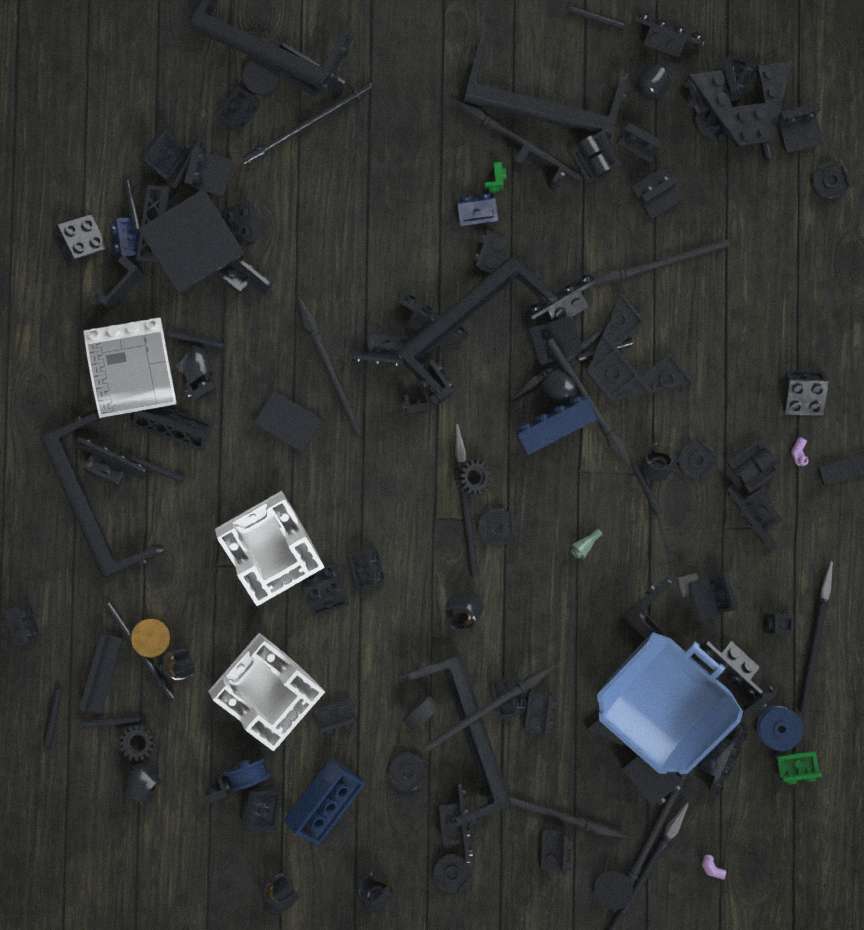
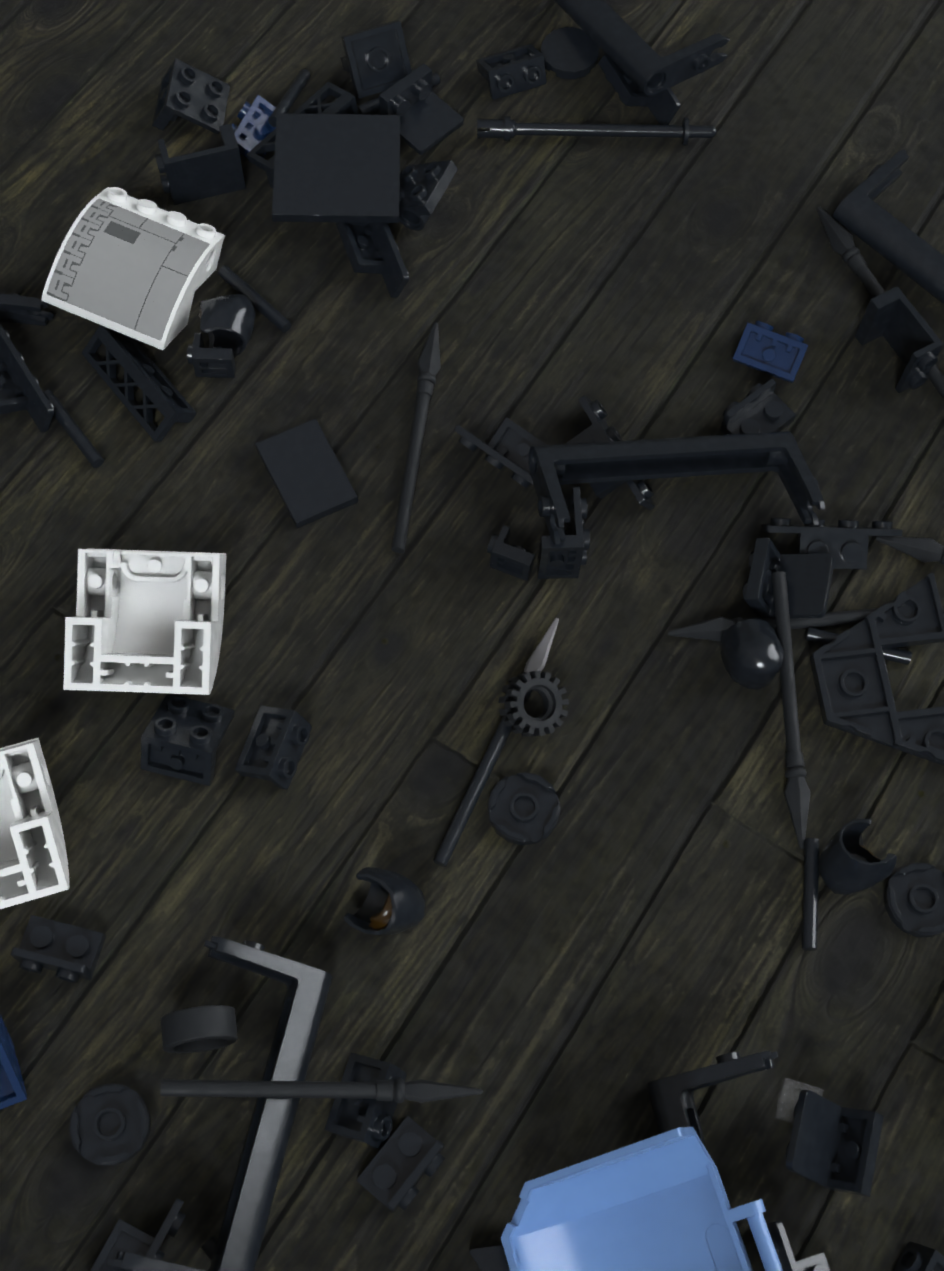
camera: 20 degrees right, 20 degrees down
green bracket [484,162,506,193] -> none
dark blue slope [515,396,597,455] -> none
sand green cone [571,529,602,559] -> none

